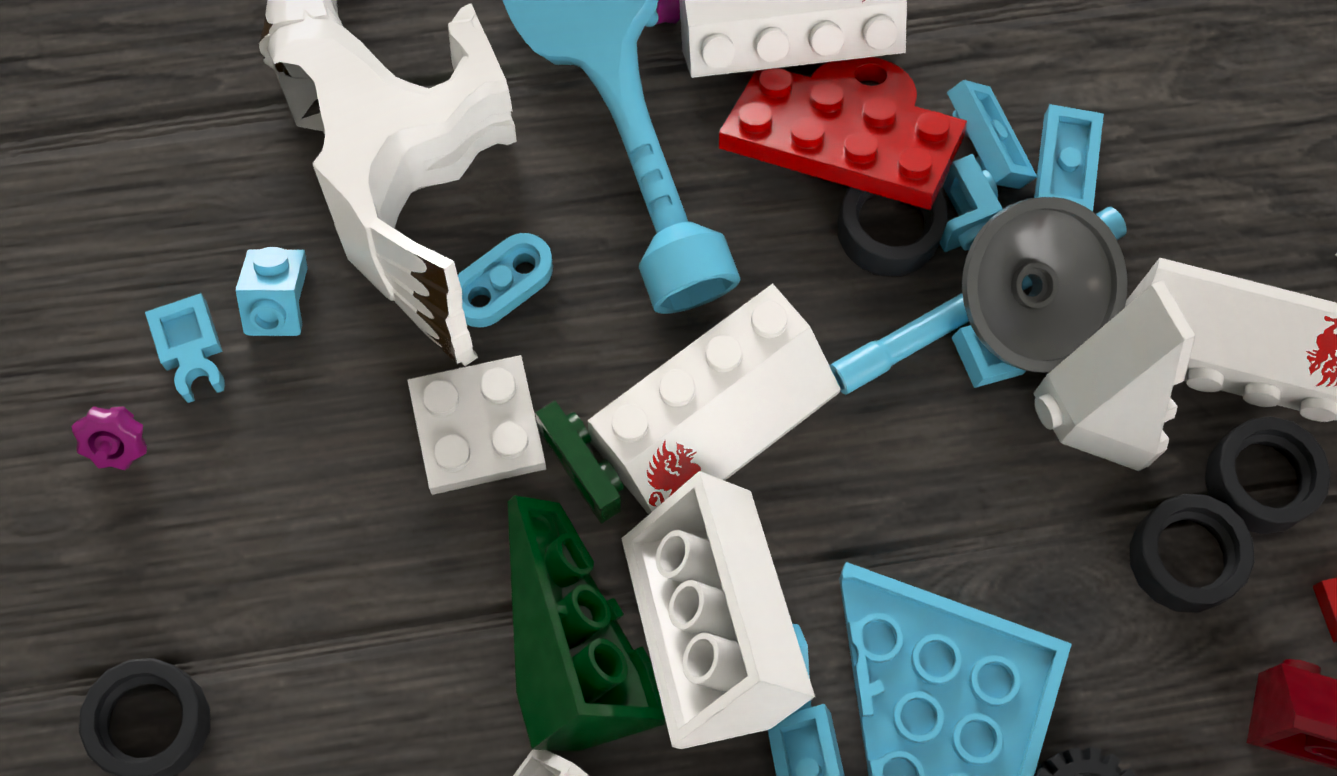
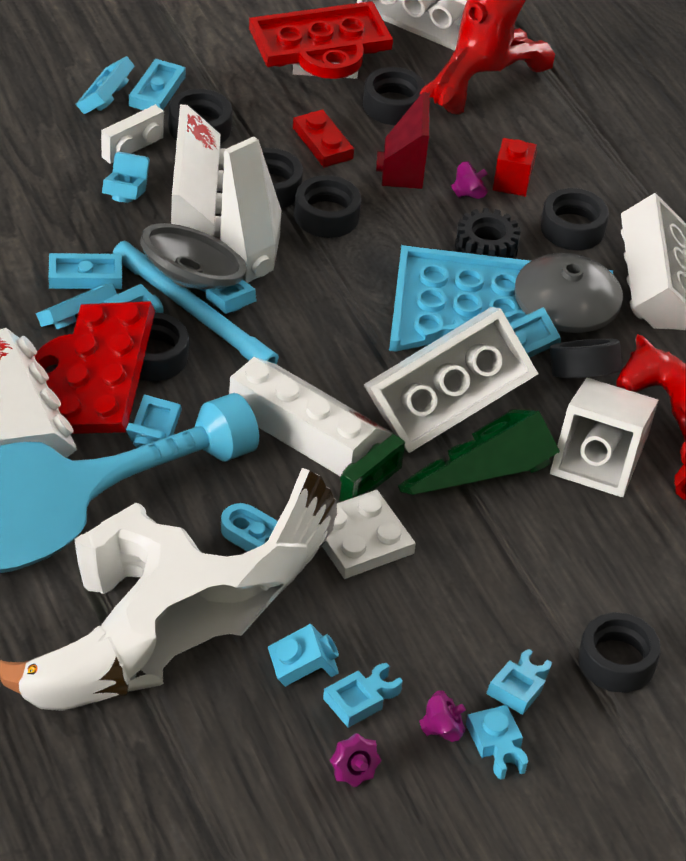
camera: 105 degrees left, 25 degrees down
none -> medium azure bracket [102,151,150,203]
none -> medium azure bracket [126,394,182,448]
none -> magenta piece [330,733,382,788]
none -> medium azure plate [466,705,528,780]
none -> medium azure plate [486,649,552,715]

